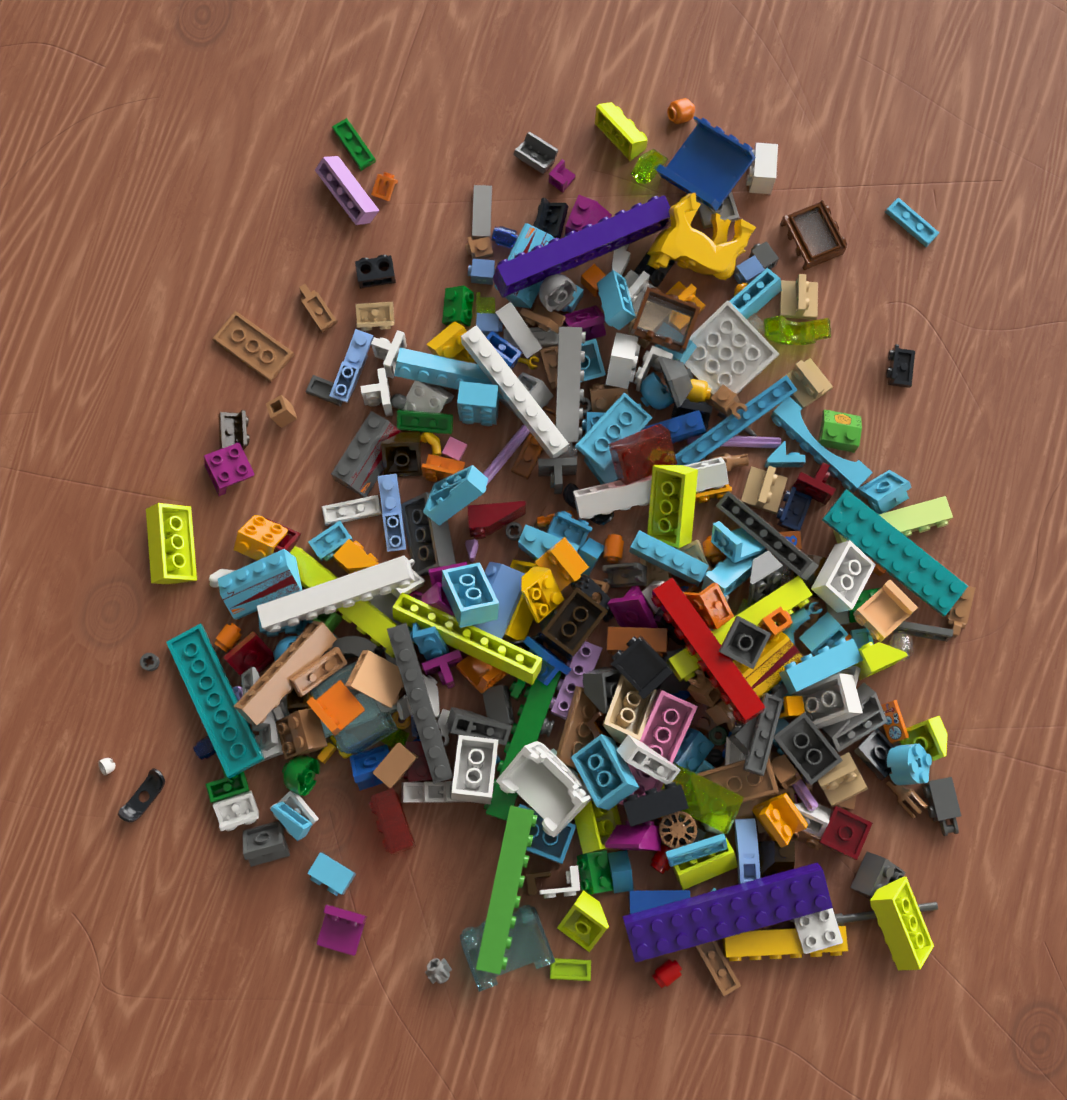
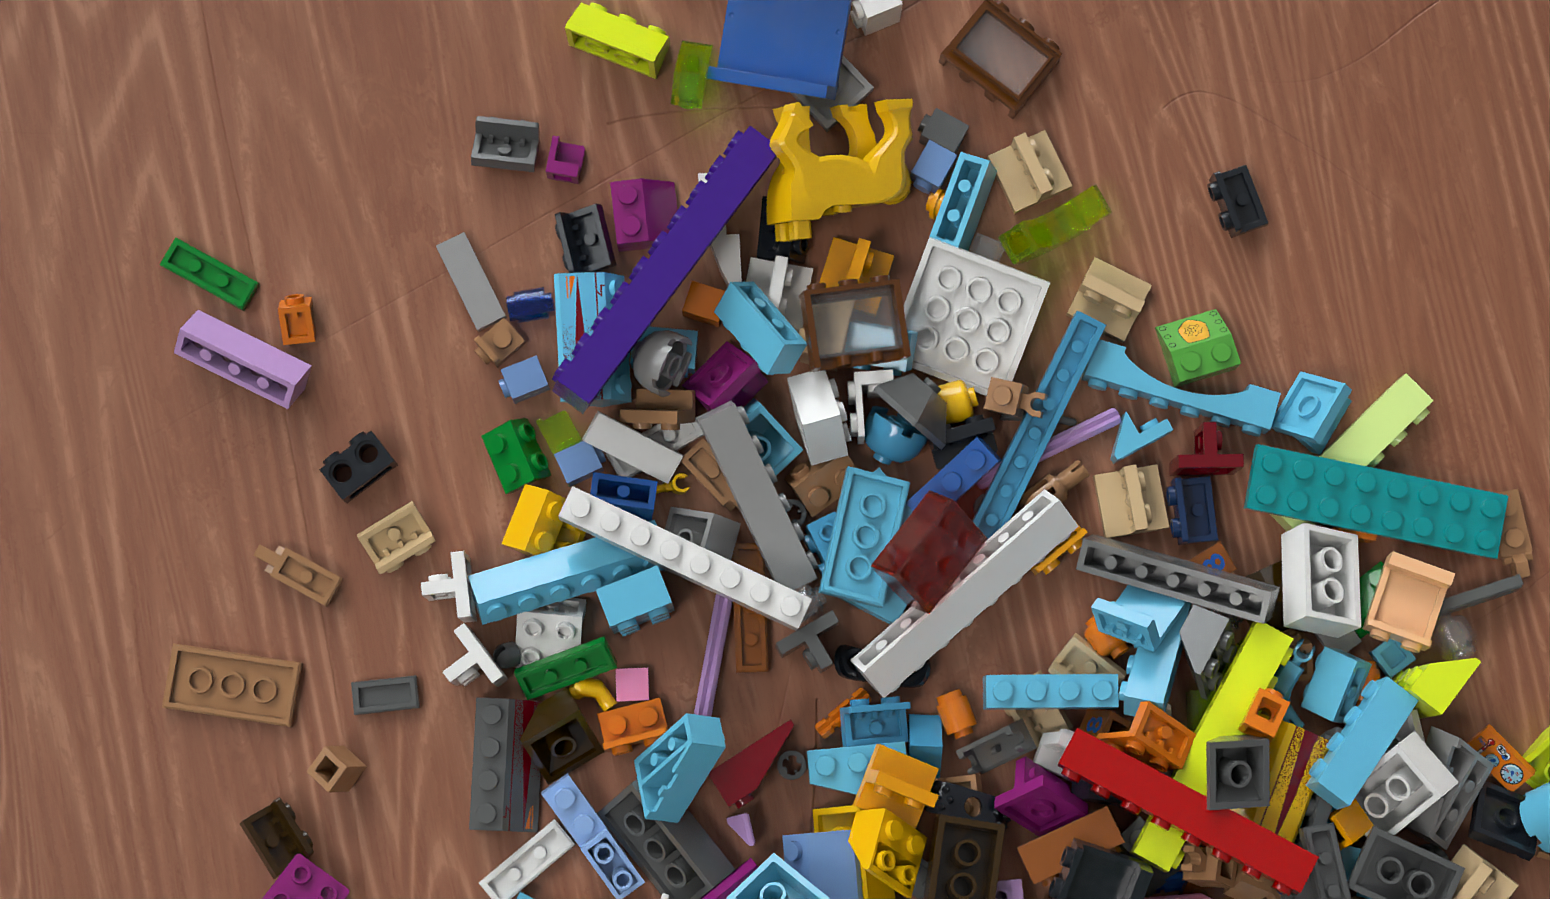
camera: 30 degrees left, 5 degrees up
light blue slope [329,329,373,403] -> none
neon yellow slope [647,465,698,548] -> none

